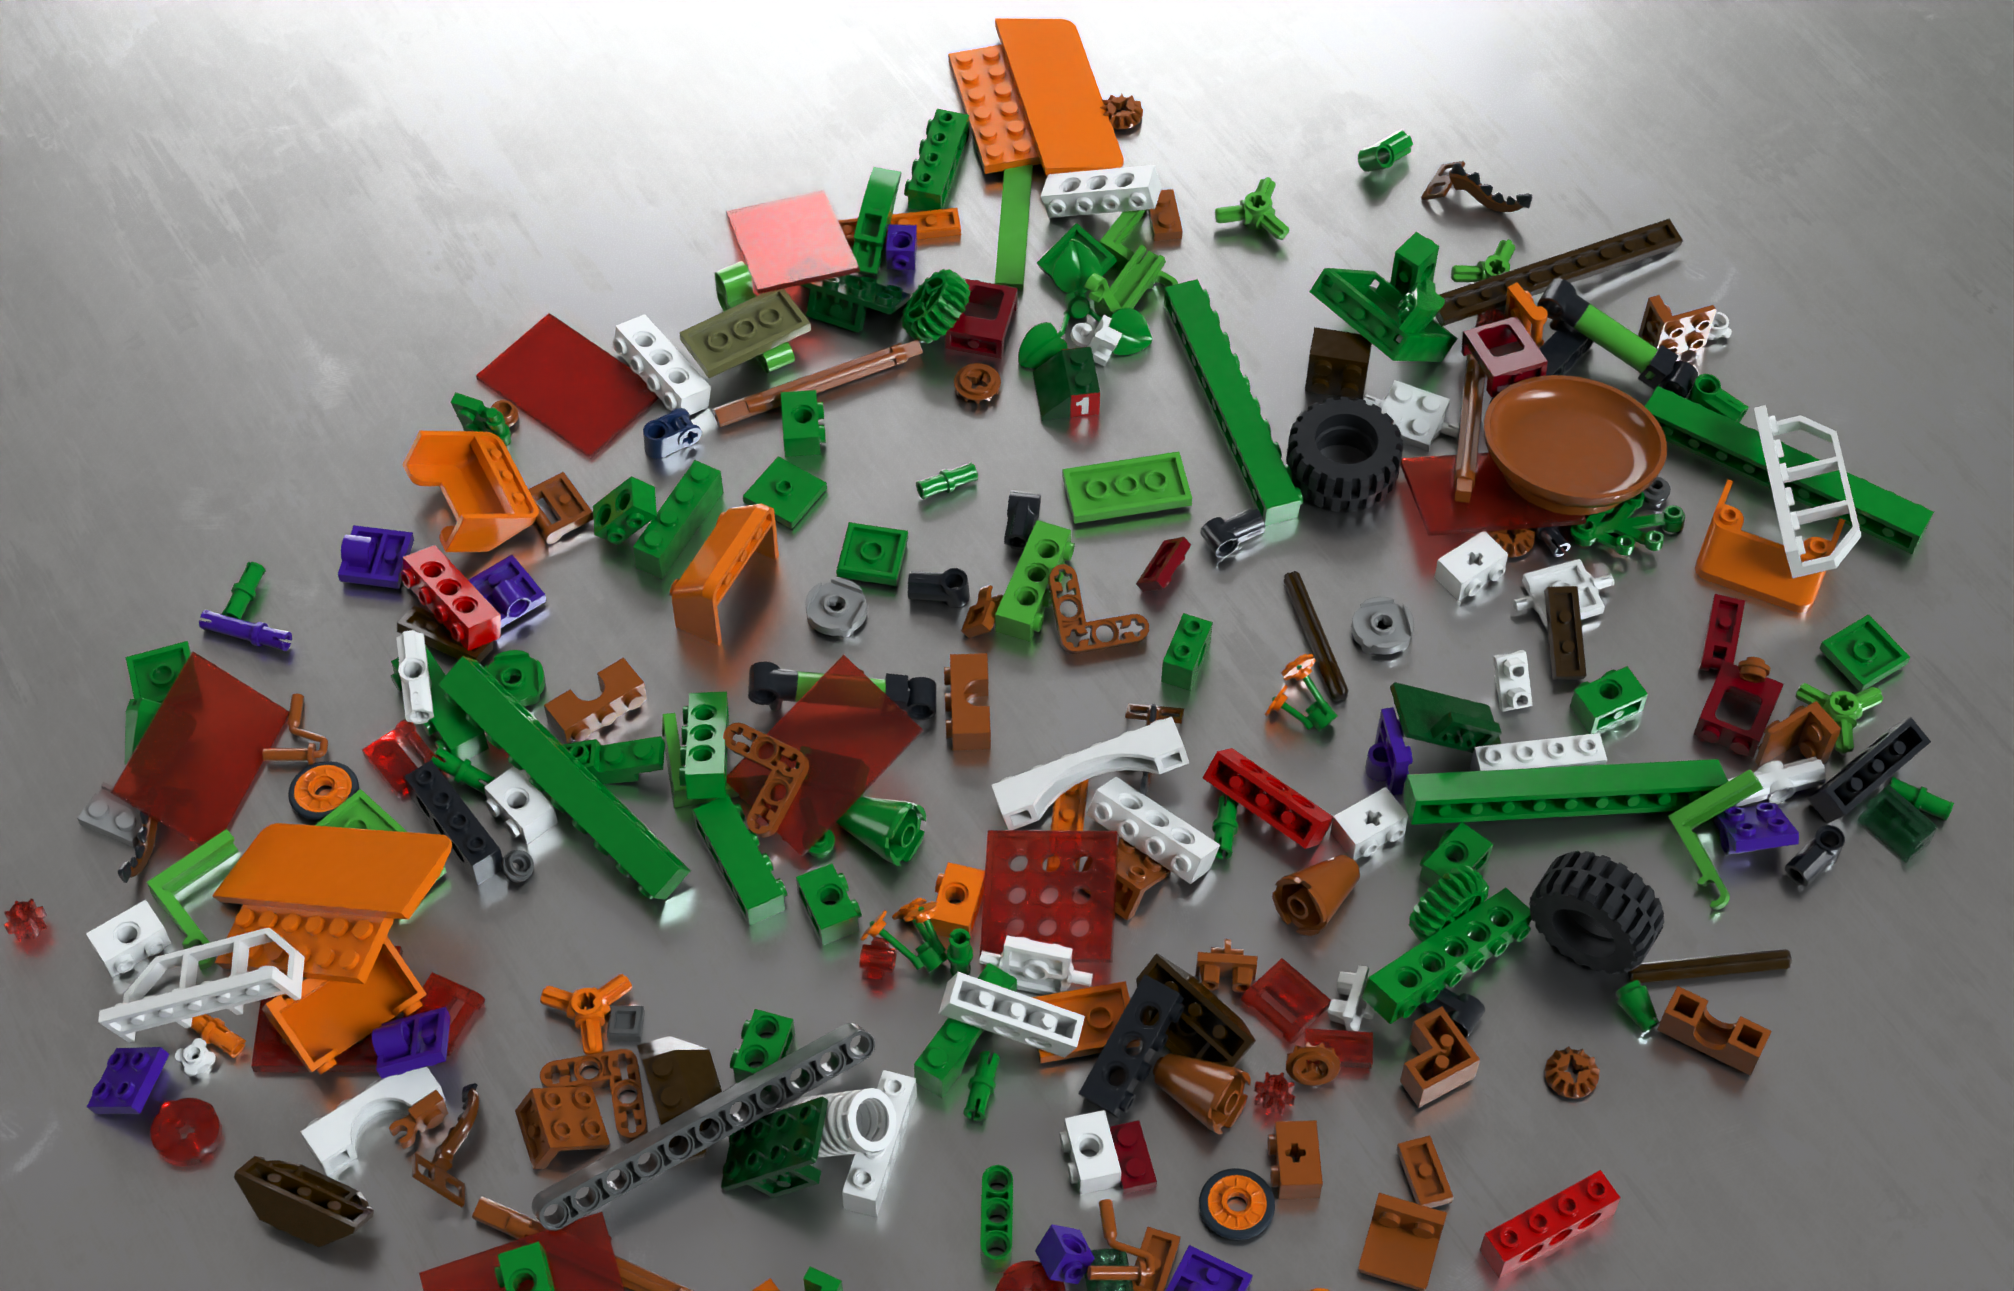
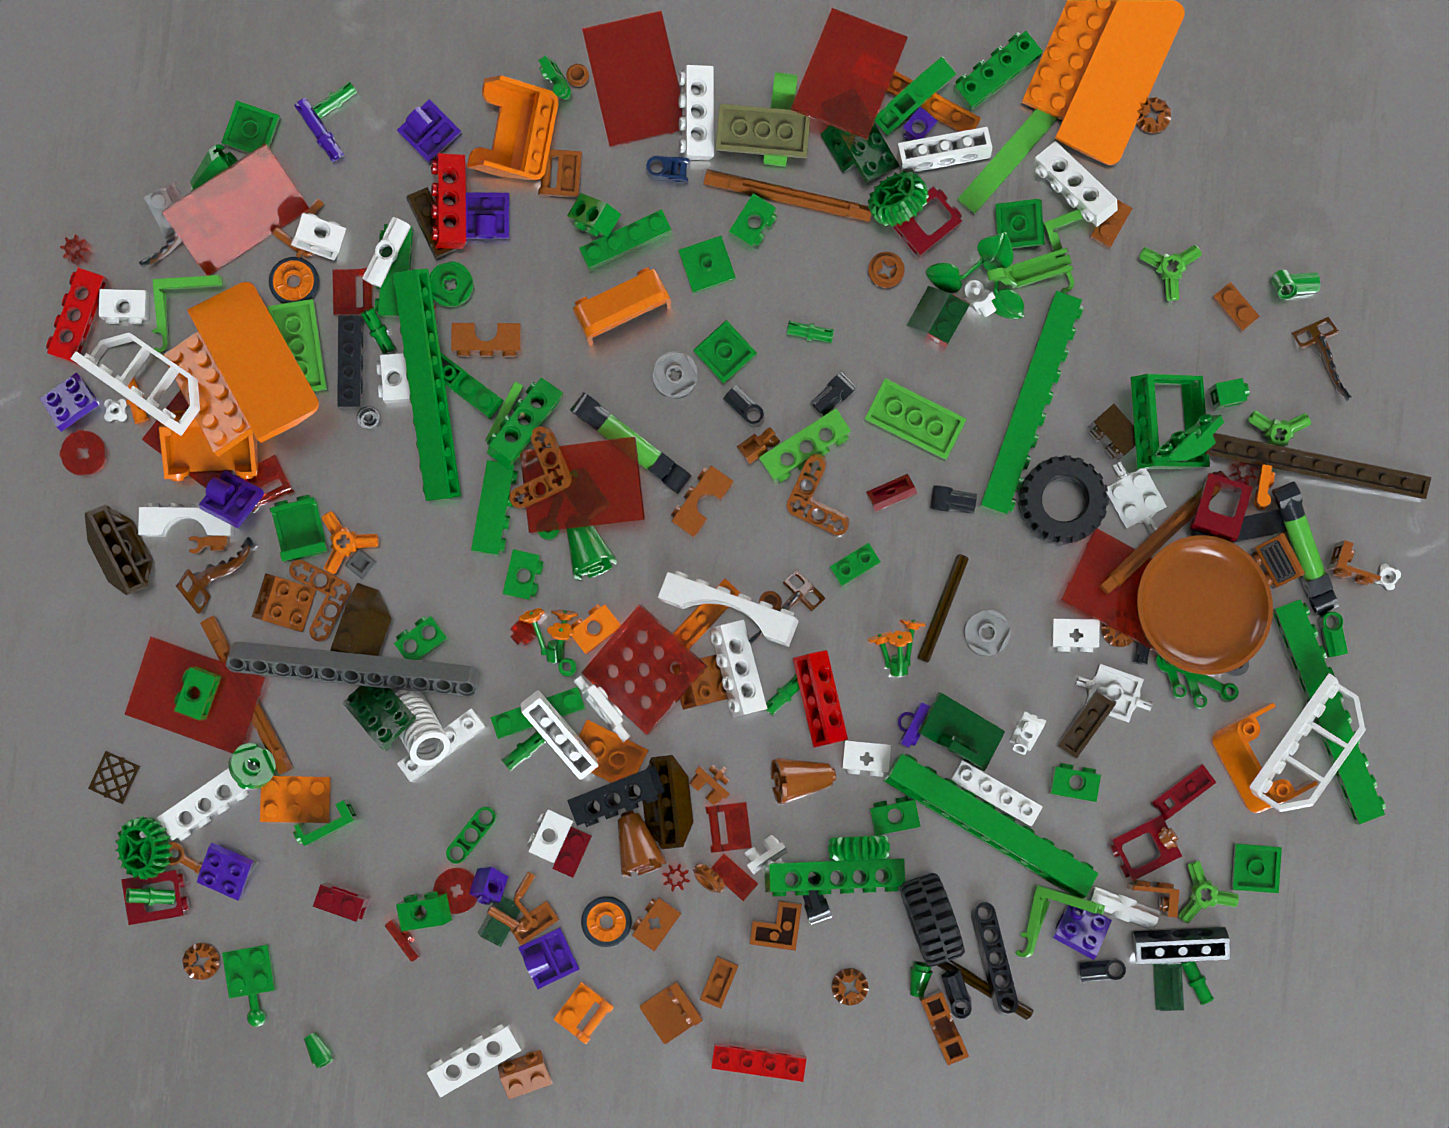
camera: 35 degrees right, 30 degrees up
none -> red brick [46,267,108,365]
none -> green panel [269,495,329,563]
none -> white brick [291,213,346,260]
none -> white brick [897,127,992,173]
none -> black piece [941,969,972,1019]
none -> black beam [971,902,1018,1015]
none -> dark orange plate [1212,282,1260,332]
none -> slope [1251,533,1305,589]

